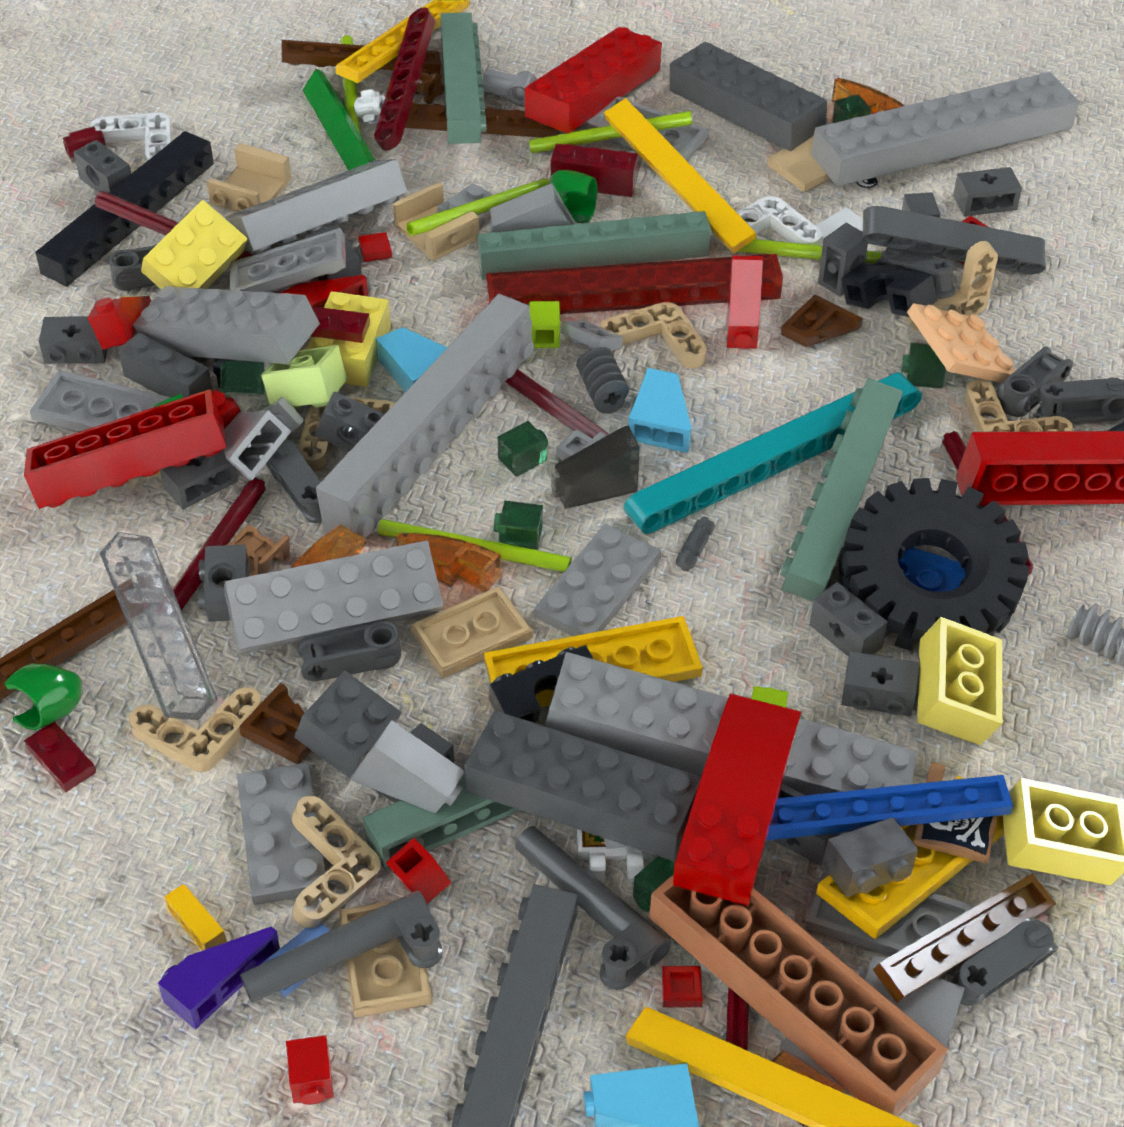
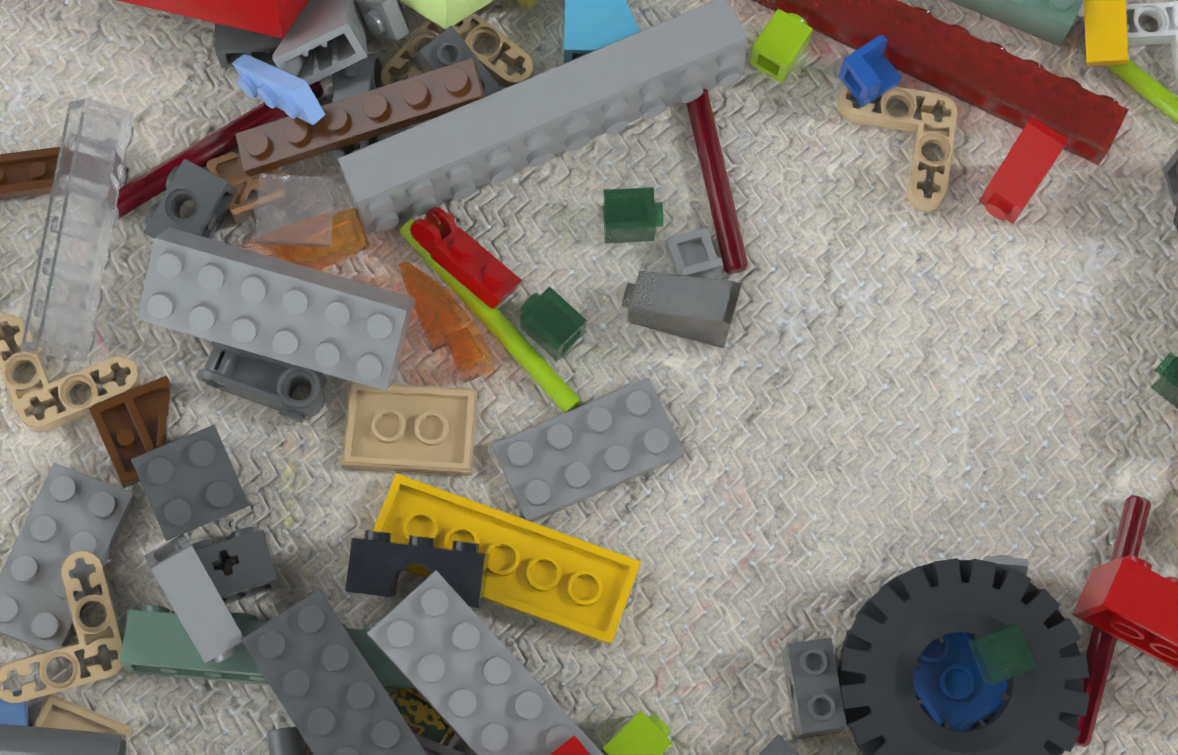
camera: 30 degrees right, 25 degrees up
red brick [385,838,452,904] -> none
light grey plate [560,320,623,350] -> none
dark grey piece [576,347,629,414] -> none
teal beam [623,372,922,534] -> none
medium azure slope [628,368,691,453] -> none
dark grey axle [676,516,715,571] -> none
sand green brick [780,378,903,602] -> none
reddish brown wing [781,295,863,347] -> none
none -> light blue plate [232,53,326,125]
none -> plate [236,58,485,177]
none -> clear piece [253,174,337,247]
none -> red hinge [409,206,522,309]
none -> blue panel [838,34,901,107]
none -> clear green brick [968,624,1036,685]

